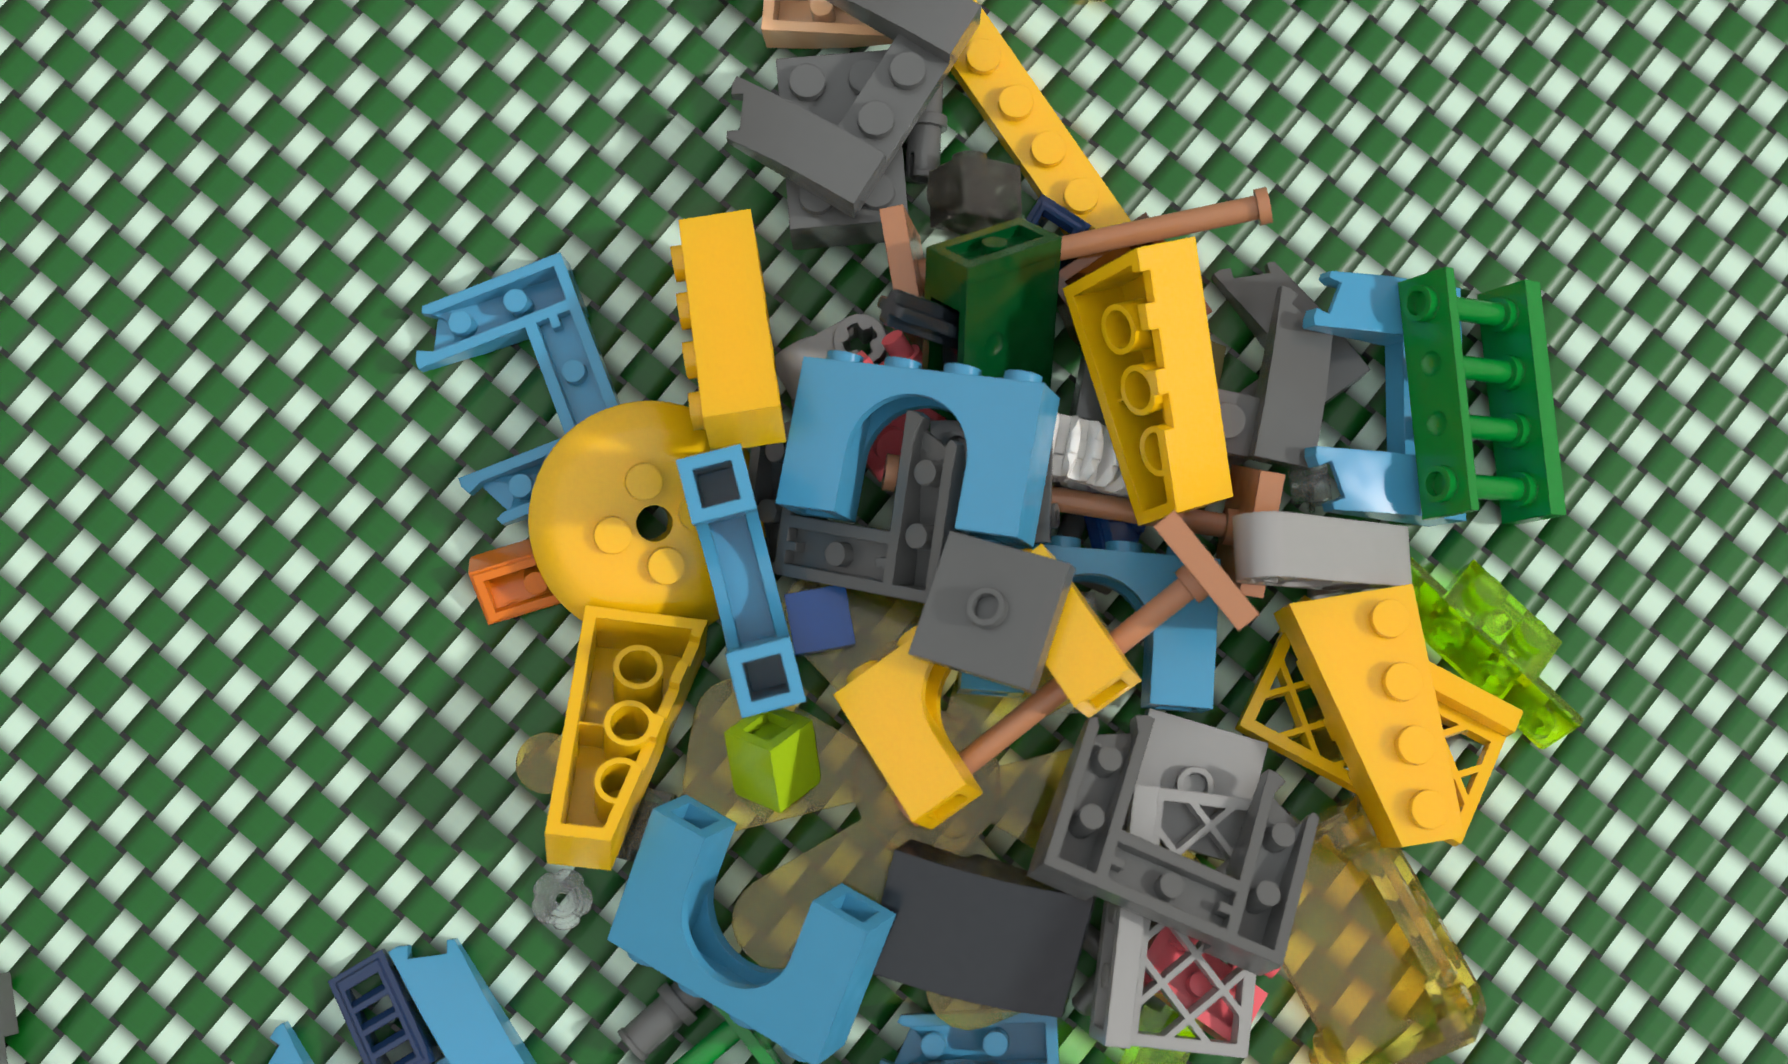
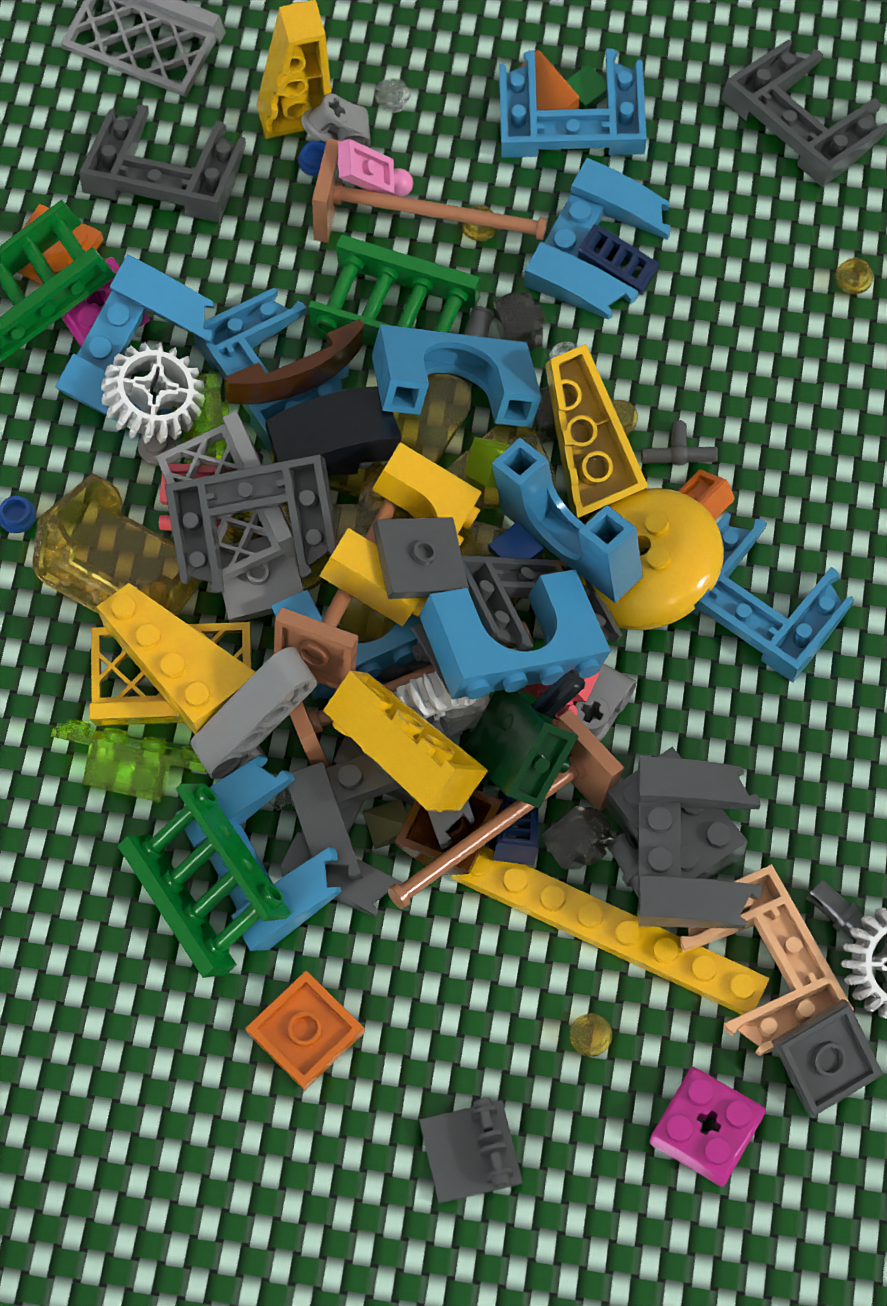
camera: 155 degrees right, 15 degrees down
yellow wedge [670,209,786,451] -> none
none -> orange plate [245,971,365,1091]
none -> clear smoke brick [494,291,545,350]
none -> dark grey piece [641,420,718,466]
none -> clear yellow plate [835,258,873,294]

